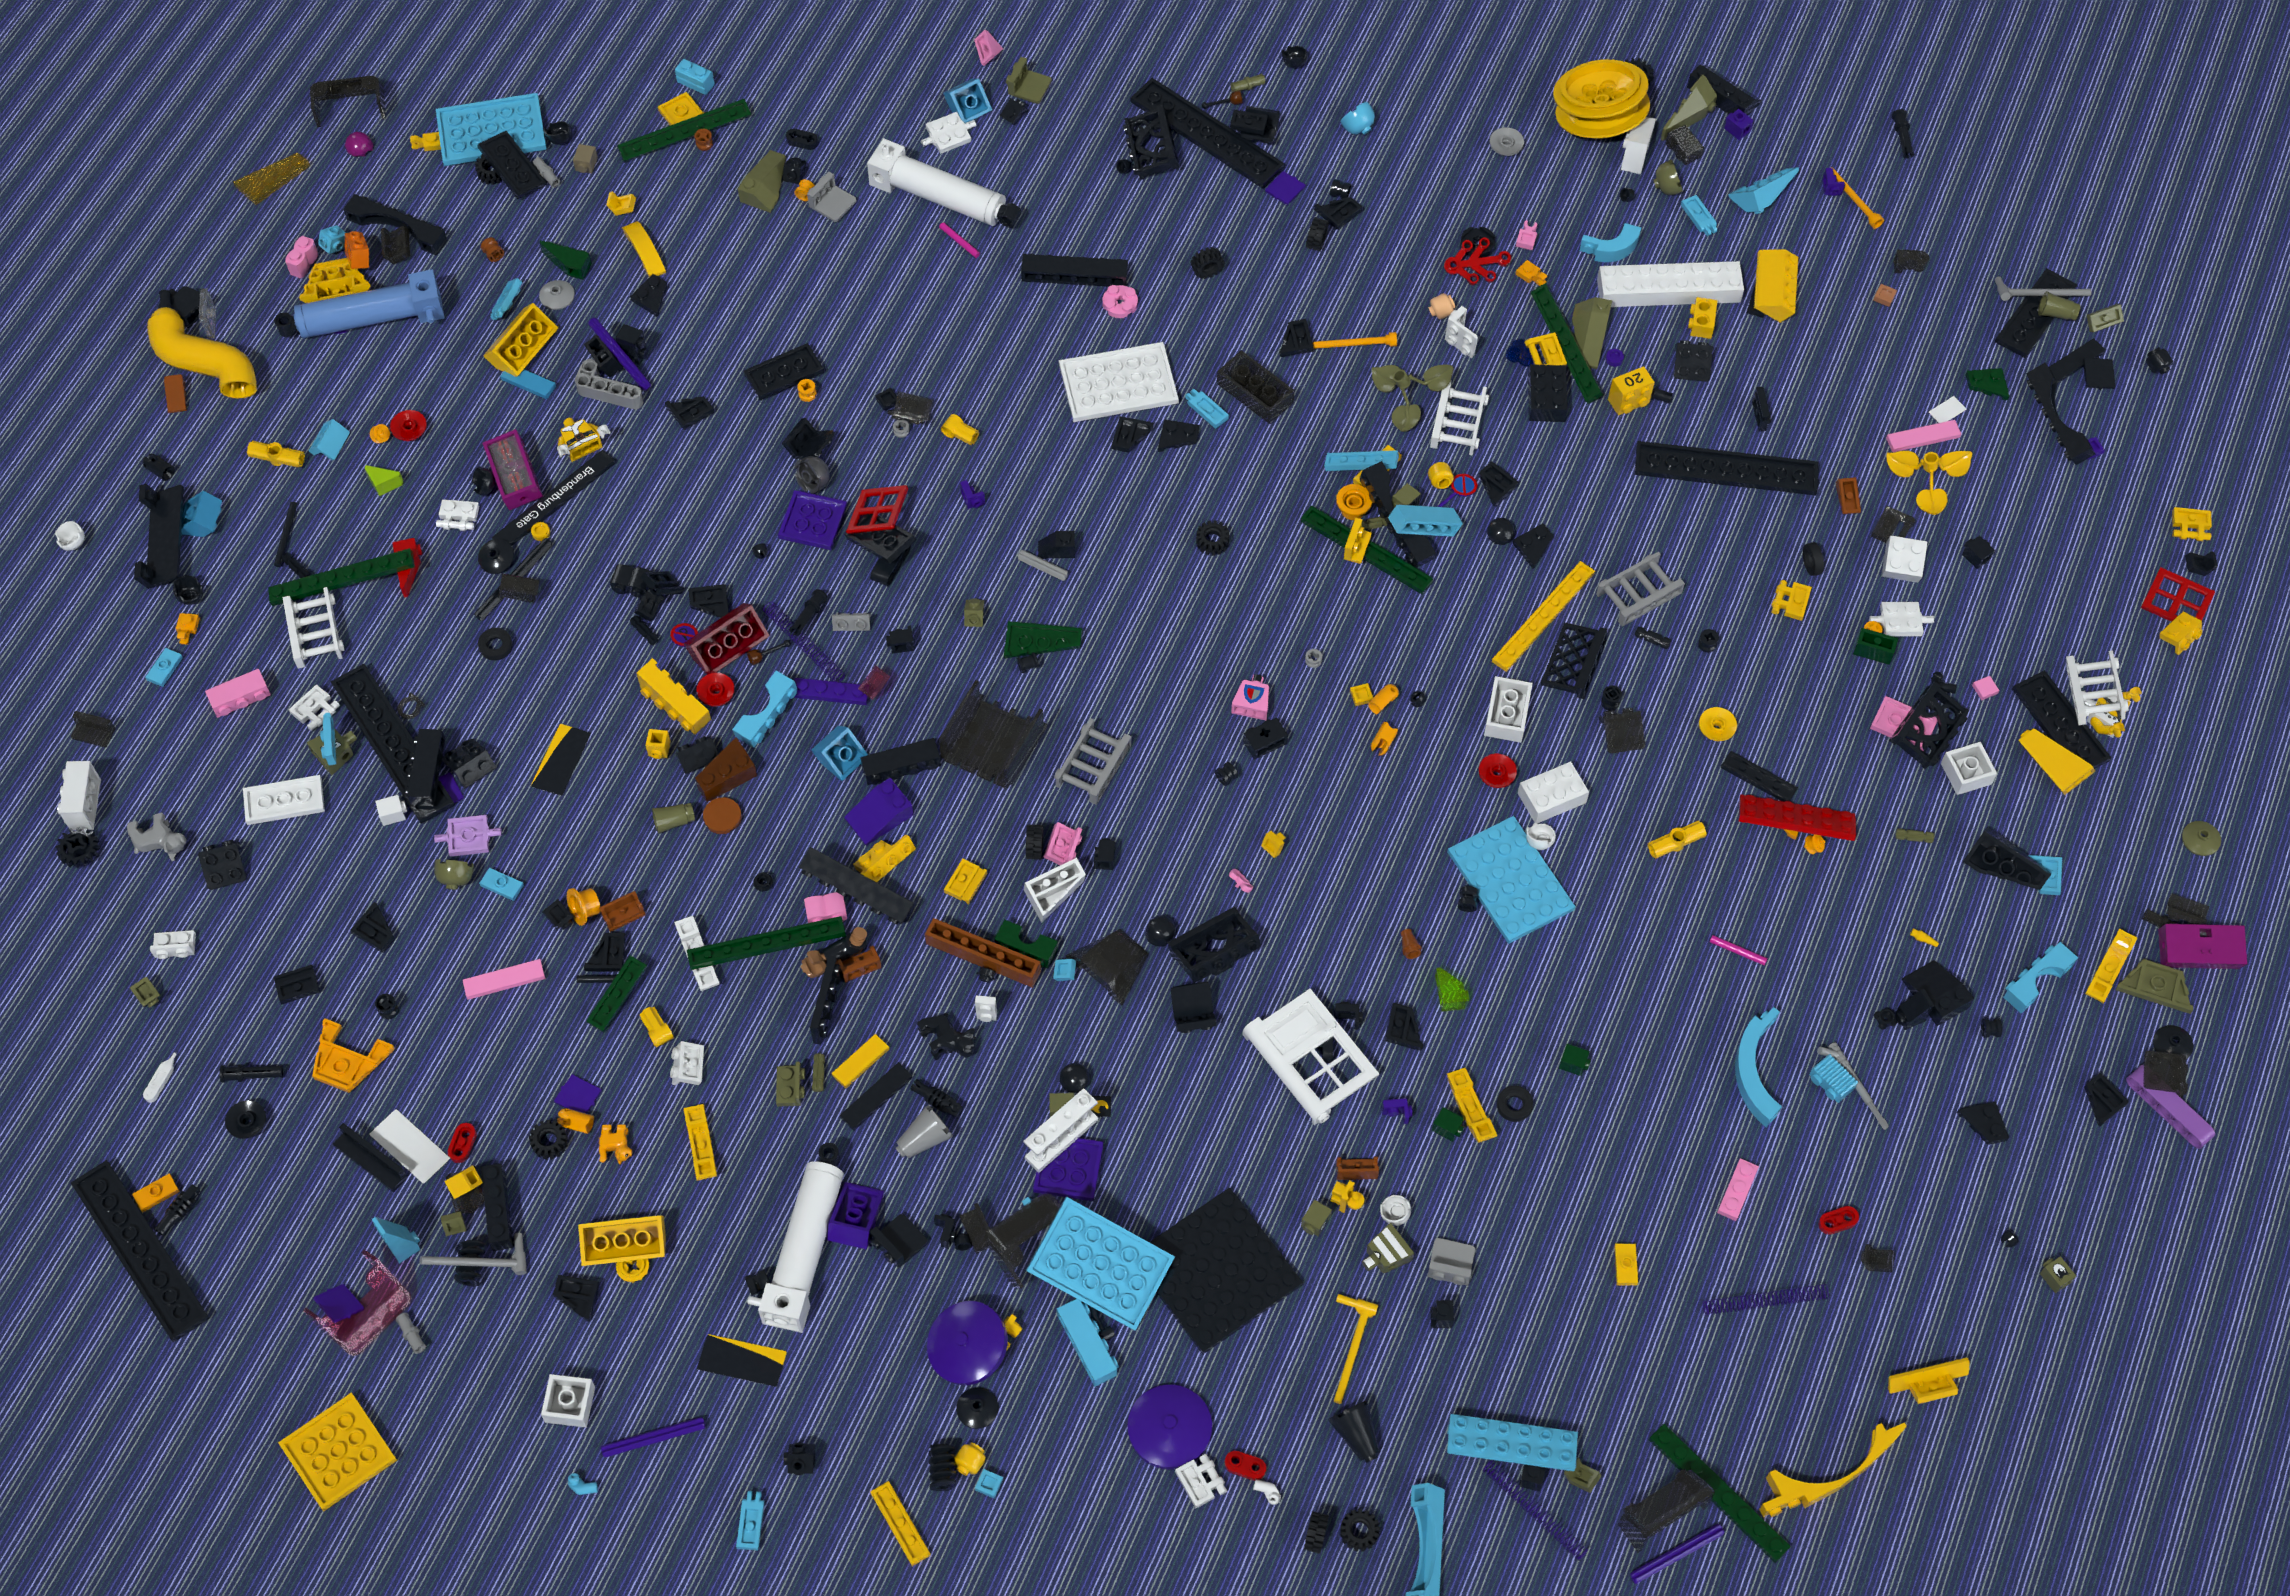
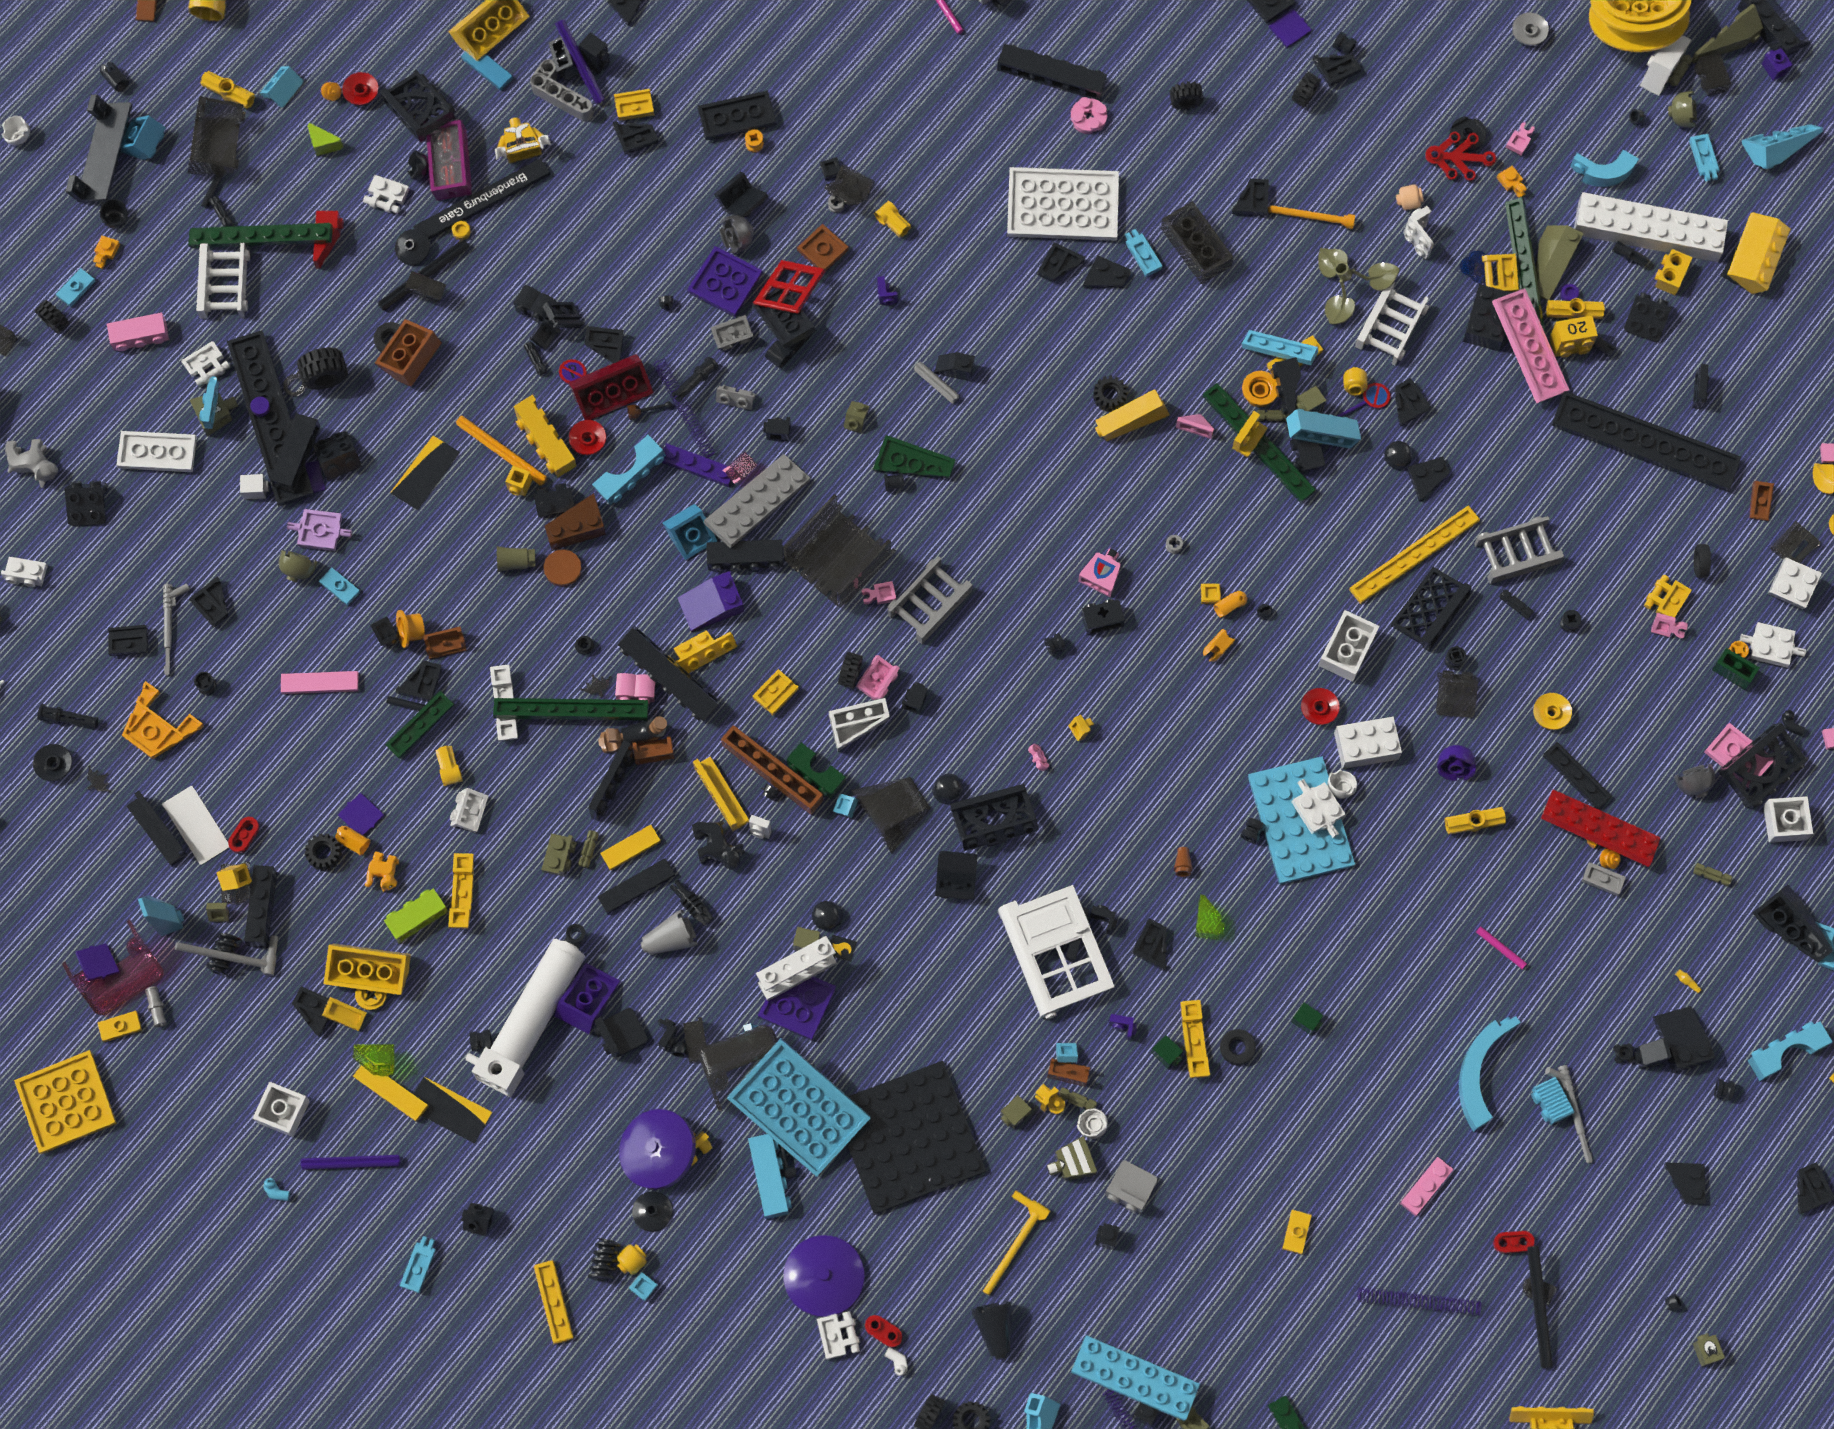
camera: 15 degrees right, 10 degrees up
none -> black tyre [34,300,70,334]
none -> clear smoke piece [87,765,111,793]
none -> yellow plate [98,1011,142,1042]
none -> light grey piece [163,583,190,676]
none -> clear smoke windscreen [187,96,246,175]
none -> dark purple tile [250,397,270,416]
none -> black tyre [297,347,348,390]
none -> yellow tile [322,997,367,1031]
none -> clear neon green slope [353,1044,395,1076]
none -> yellow tile [353,1061,428,1122]
none -> dark orange slope [375,319,441,387]
none -> black fence [380,70,456,143]
none -> lime brick [384,888,448,944]
none -> light orange axle [456,416,547,486]
none -> clear smoke piece [580,674,612,698]
none -> yellow plate [614,89,654,121]
none -> yellow fence [693,757,749,831]
none -> light grey plate [704,454,810,548]
none -> light grey bracket [710,315,754,351]
none -> dark orange plate [797,224,849,272]
none -> bright pink plate [862,581,896,605]
none -> medium azure plate [1056,1043,1078,1063]
none -> olive axle [1058,1087,1097,1110]
none -> yellow slope [1095,389,1170,441]
none -> bright pink slope [1176,414,1214,439]
none -> white plate [1291,779,1346,838]
none -> dark purple cylinder [1437,745,1476,781]
none -> bright pink plate [1492,288,1569,404]
none -> black axle [1527,1246,1553,1368]
none -> yellow piece [1546,298,1605,319]
none -> light grey plate [1581,862,1626,896]
none -> black axle [1613,241,1649,267]
none -> bright pink plate [1651,613,1688,638]
none -> olive axle [1668,55,1692,86]
none -> flat silver cylinder [1674,764,1715,798]

